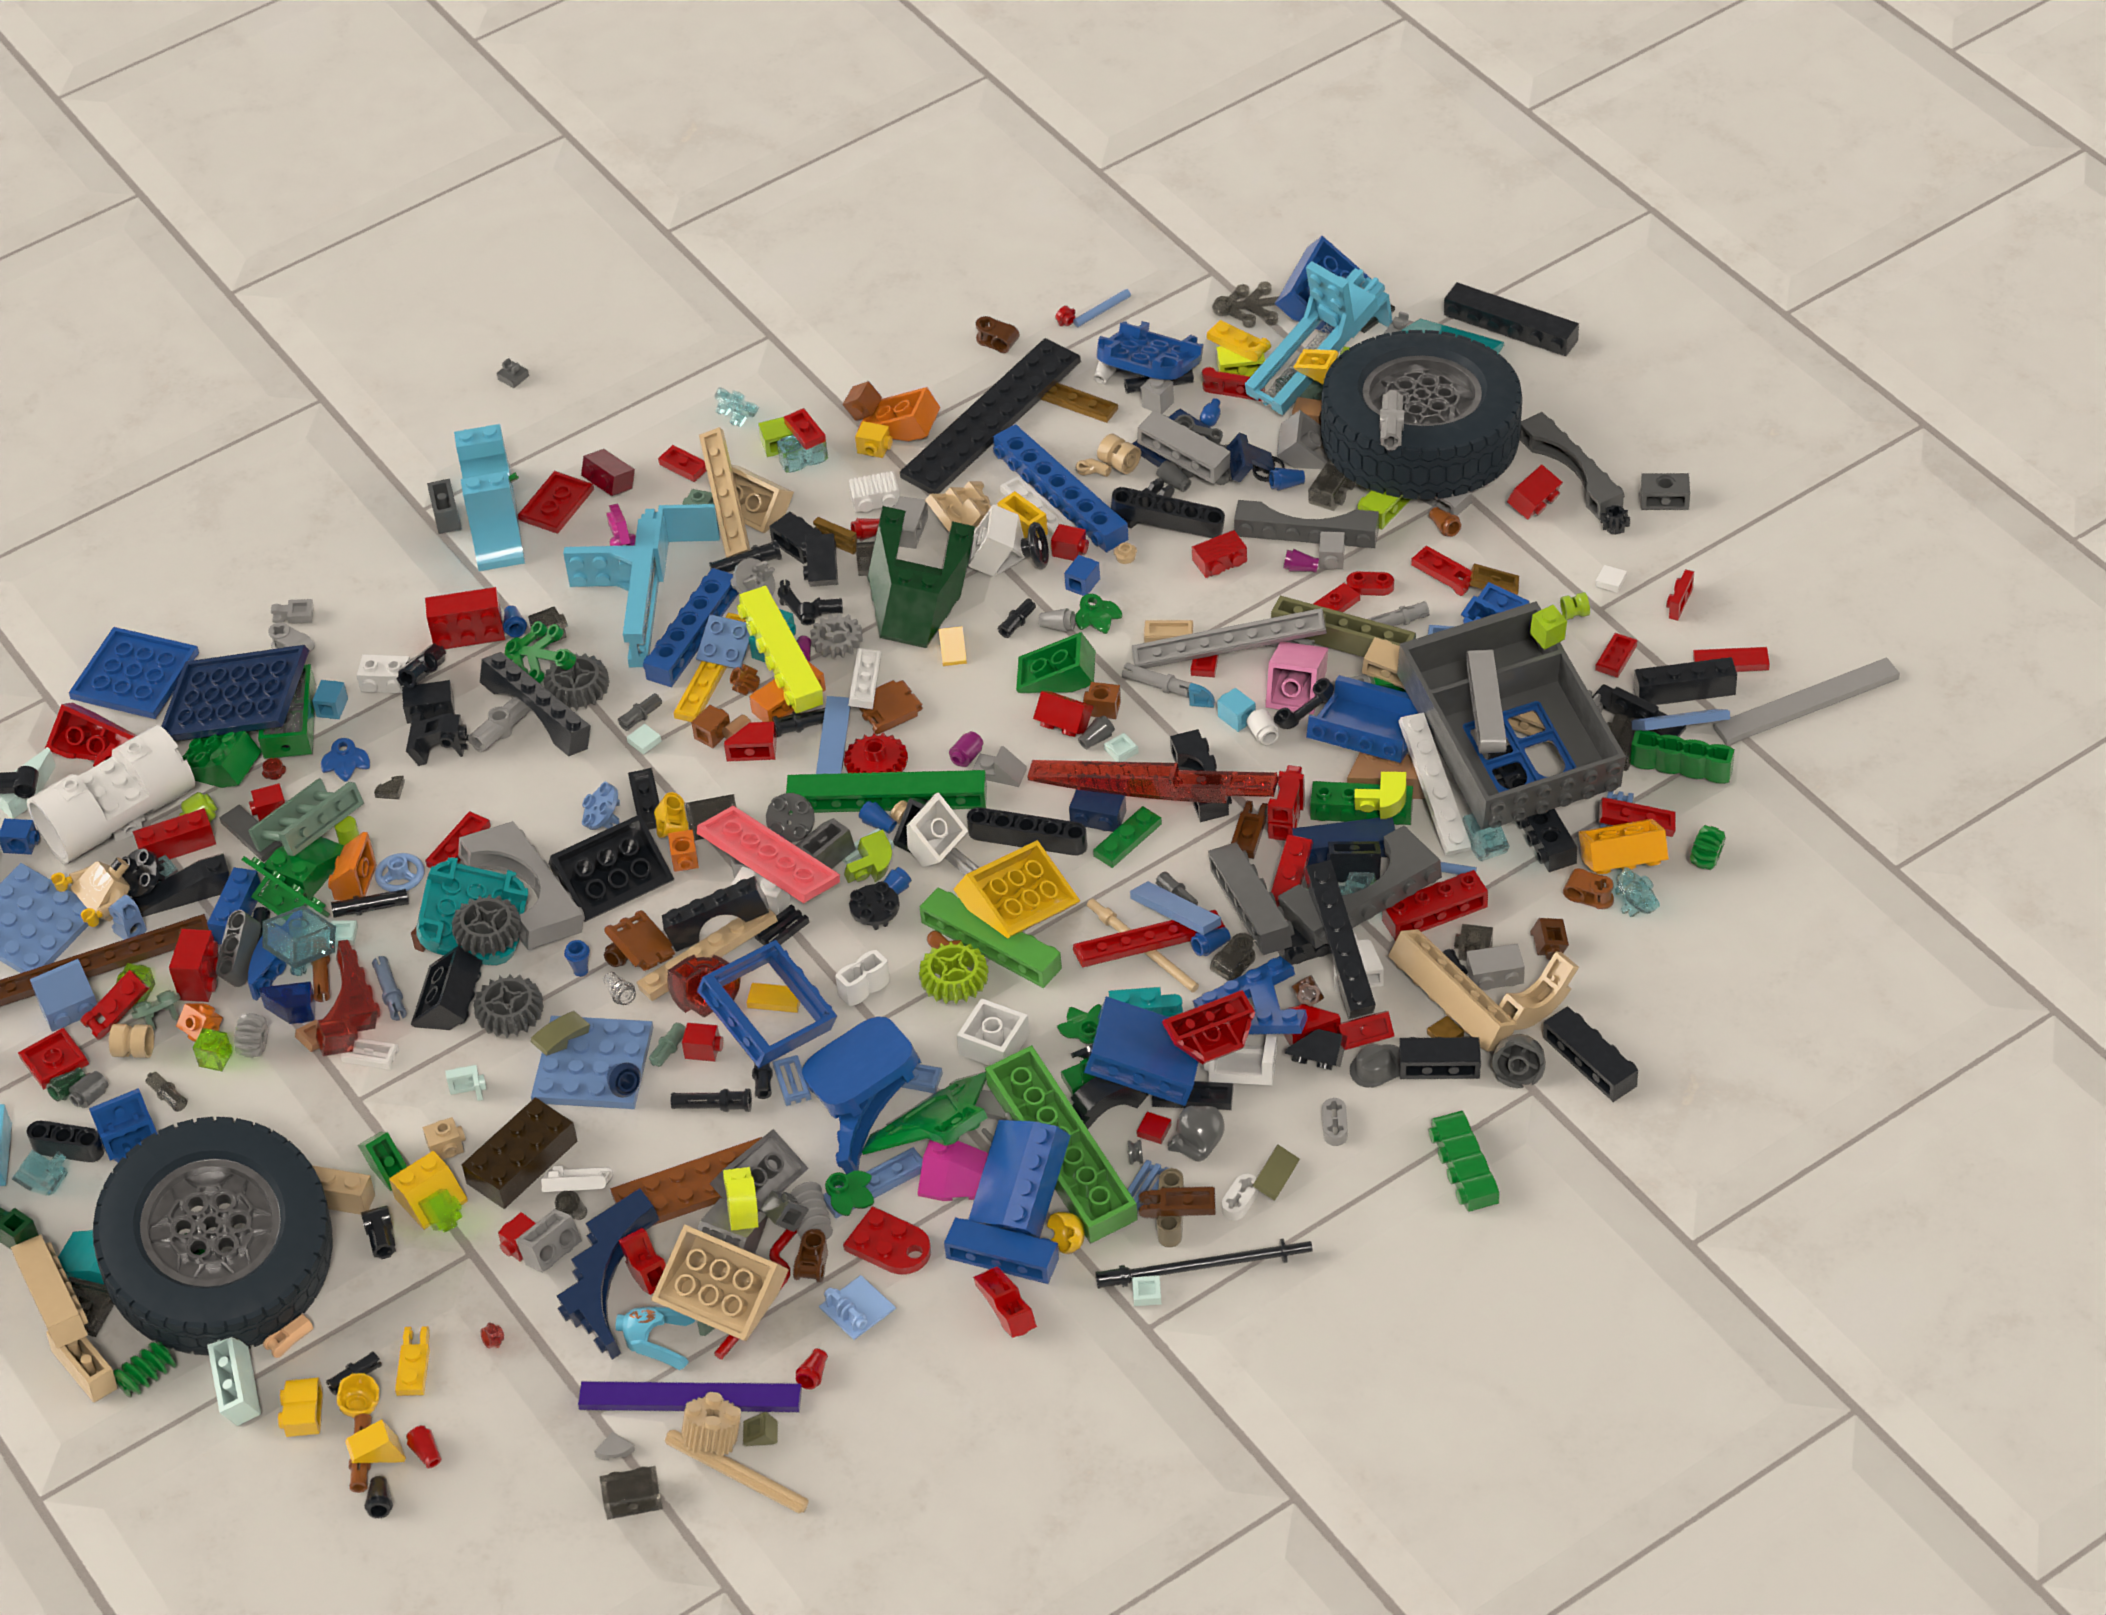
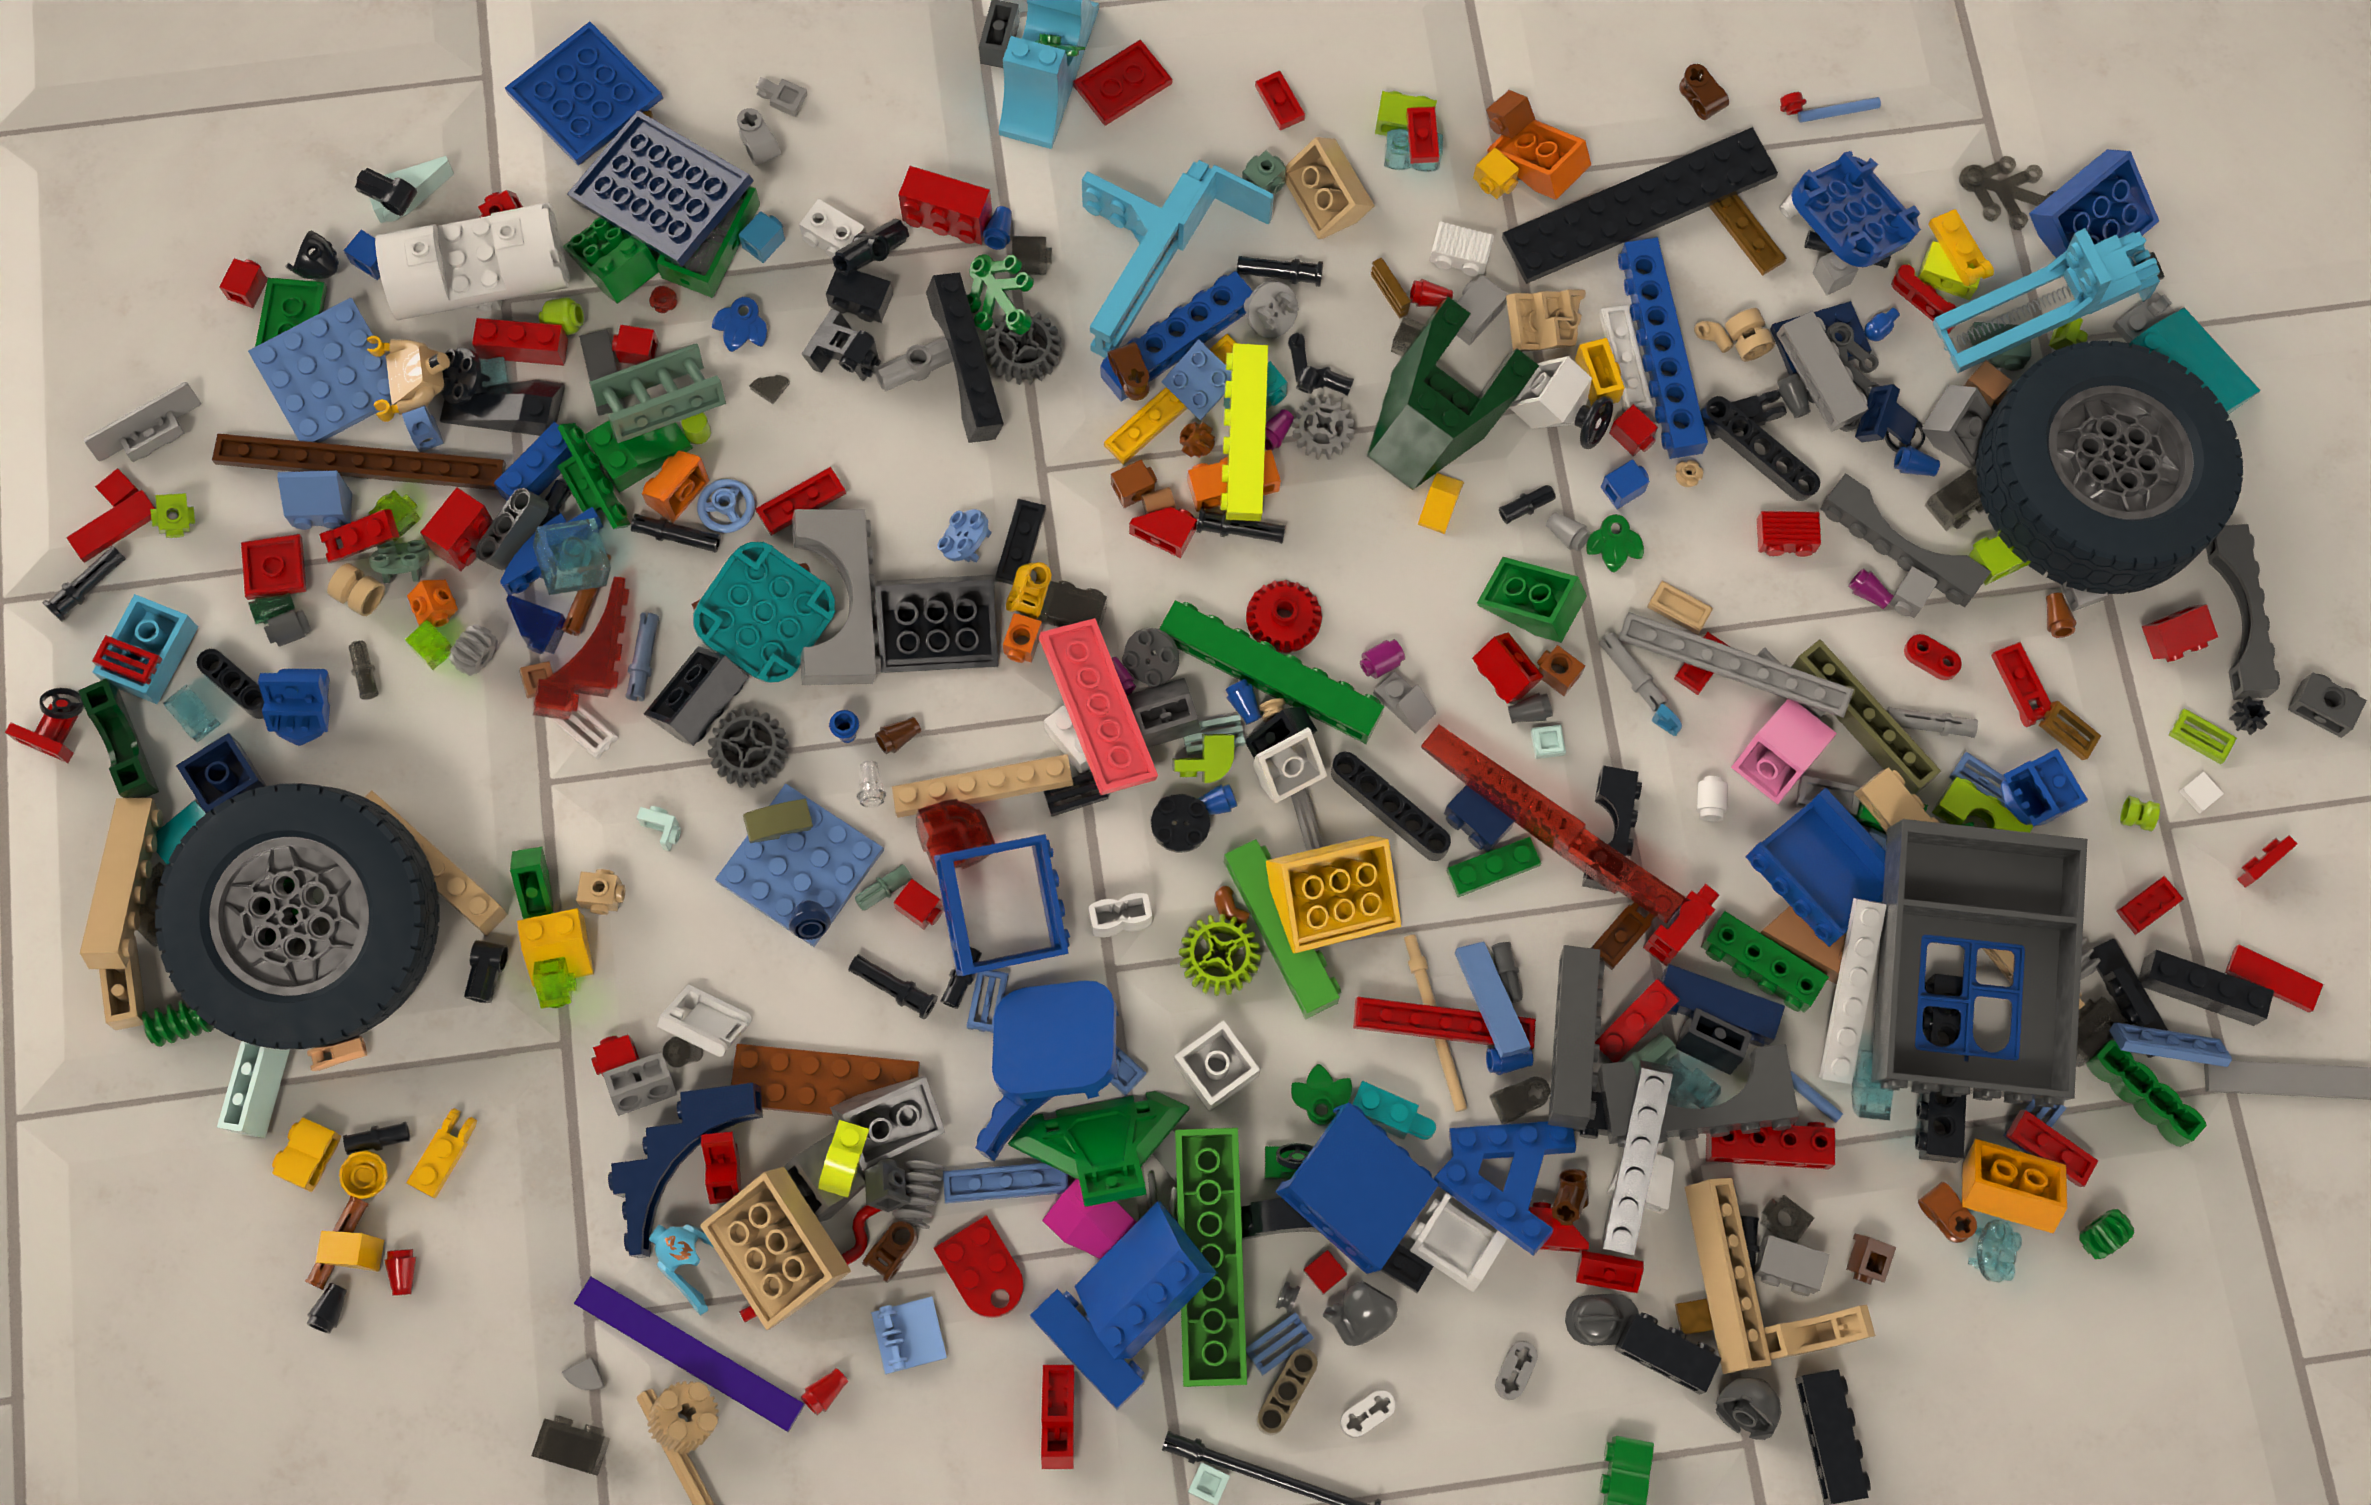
camera: 20 degrees right, 25 degrees up
red wedge [45,702,137,760] -> none
light aqua tile [328,920,358,946] -> none
dark grey gear [452,894,521,958] -> none
dark brown brick [461,1097,578,1209] -> none
clear red plate [480,1322,504,1349] -> none
dark red brick [581,449,635,496] -> none
dark orange plate [604,910,675,971] -> none
dark pink plate [606,504,636,546] -> none
dark grey axle [618,693,662,731] -> none
light aqua tile [627,724,662,755] -> none
black arch [662,876,769,952] -> none
tan plate [699,427,750,558] -> none
clear light blue plate [714,387,759,427] -> none
olive slope [743,1412,778,1446] -> none
yellow tile [746,983,800,1013] -> none
black brick [769,511,822,564] -> none
black brick [802,533,838,587] -> none
medium blue tile [816,696,851,774] -> none
green plate [825,1170,874,1216] -> none
white tile [848,648,881,709] -> none
dark orange plate [858,680,923,734] -> none
yellow hair [1047,1212,1085,1254] -> none
reddish brown hinge [1139,1187,1216,1219] -> none
red wedge [1162,990,1255,1065] -> none
medium azure brick [1217,688,1256,732] -> none
olive slope [1252,1144,1300,1201] -> none
black bar [1274,678,1334,729] -> none
black slope [1285,1029,1348,1070] -> none
yellow slope [1293,349,1339,384] -> none
red plate [1313,583,1361,612] -> none
neon yellow brick [1355,772,1407,819] -> none
light grey piece [1380,390,1404,450] -> none
black brick [1444,282,1579,356] -> none
light grey beam [1466,649,1506,753] -> none
lime brick [1530,604,1567,650] -> none
none -> dark blue brick [176,733,266,813]
none -> reddish brown piece [1107,342,1150,401]
none -> lime tile [2168,708,2237,764]

